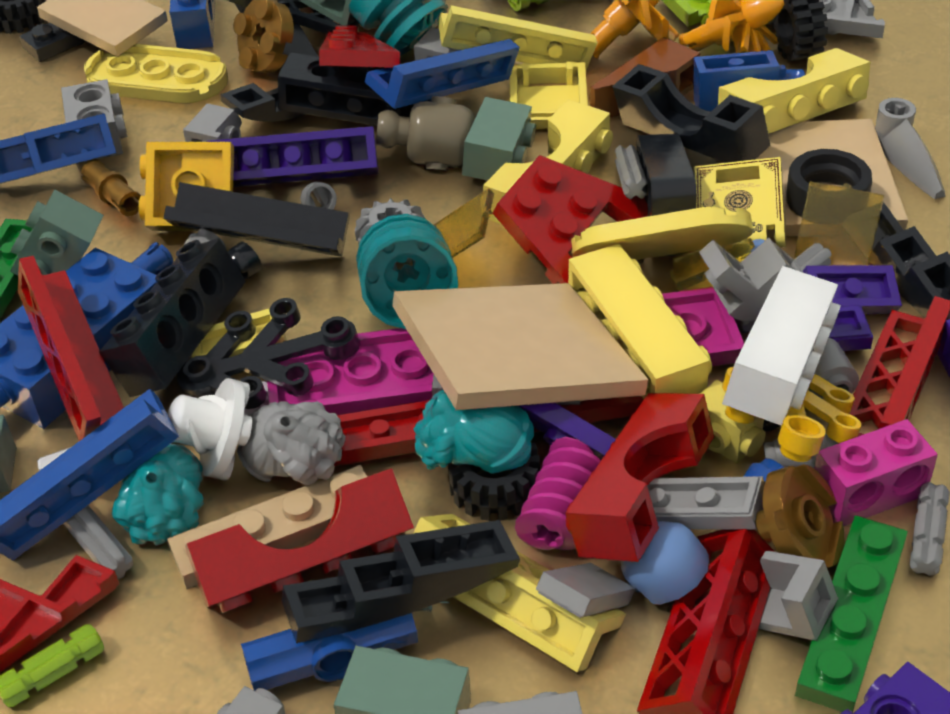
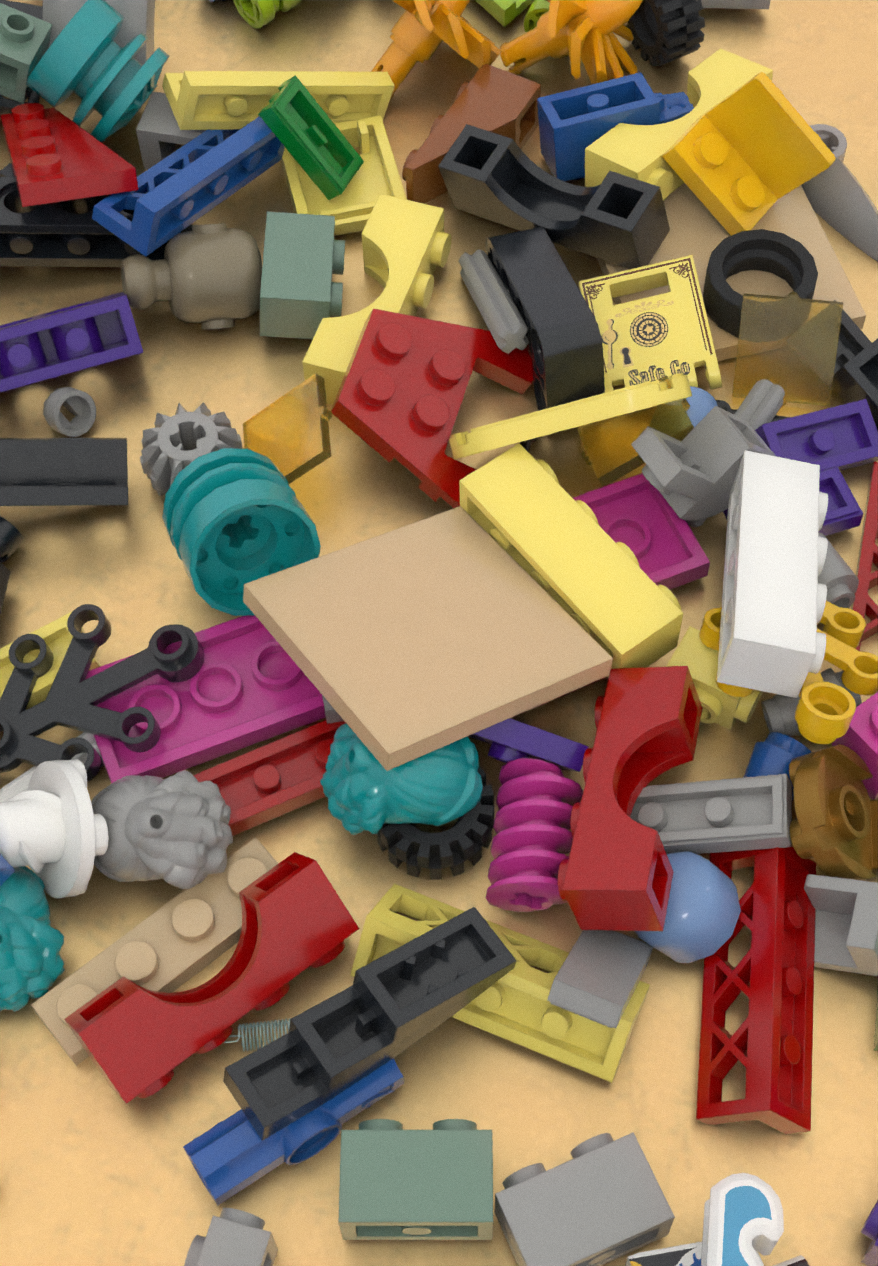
camera: 15 degrees left, 15 degrees up
none -> green tile [258,75,364,200]
none -> yellow bracket [662,72,836,236]

